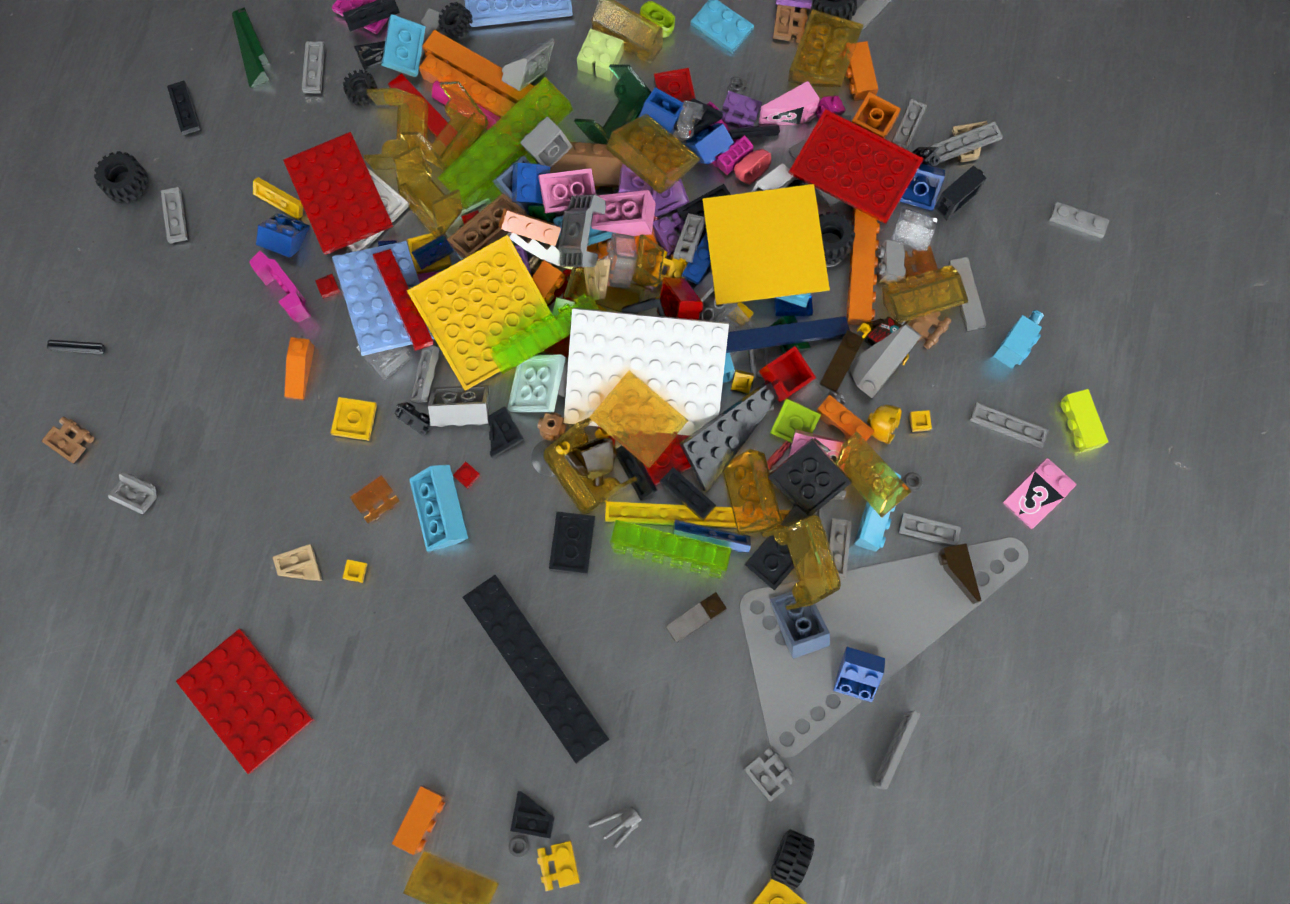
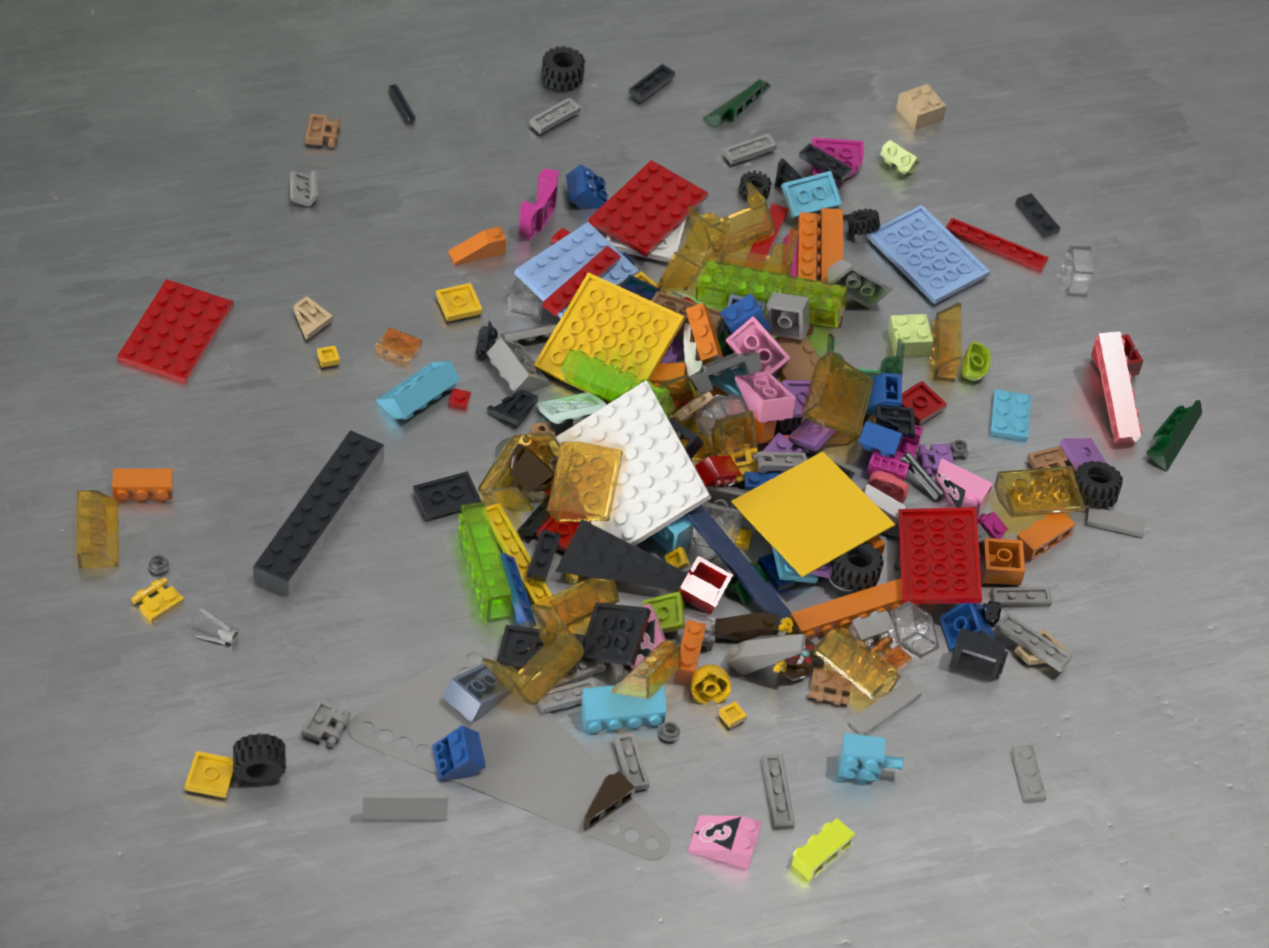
camera: 55 degrees right, 25 degrees down
yellow plate [253,177,303,220] -> none
black wing [510,791,555,839] -> none
slope [666,592,727,643] -> none
clear leg [677,100,703,140] -> none

